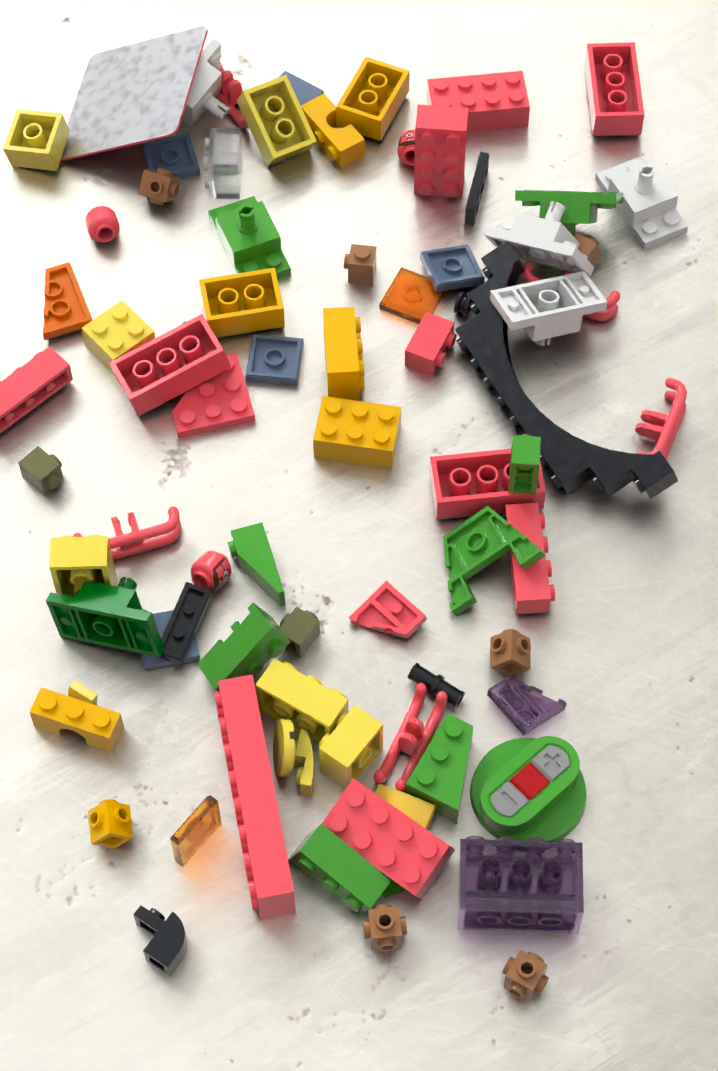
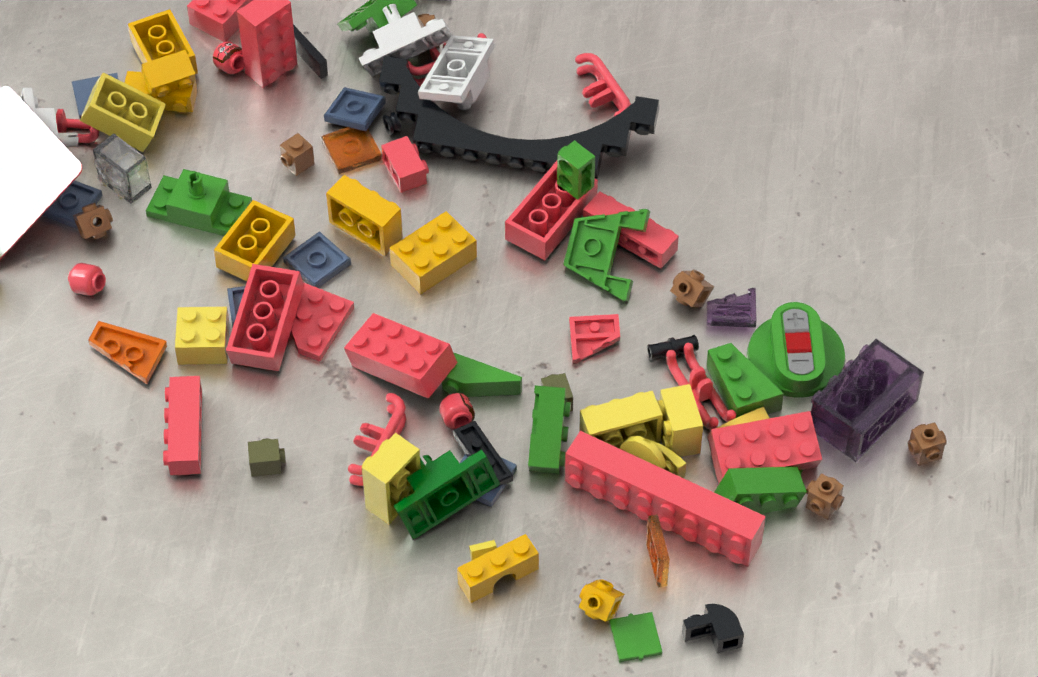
camera: 50 degrees left, 5 degrees down
none -> yellow brick [141,50,195,97]
none -> coral brick [344,313,457,399]
none -> bright green piece [609,612,663,662]

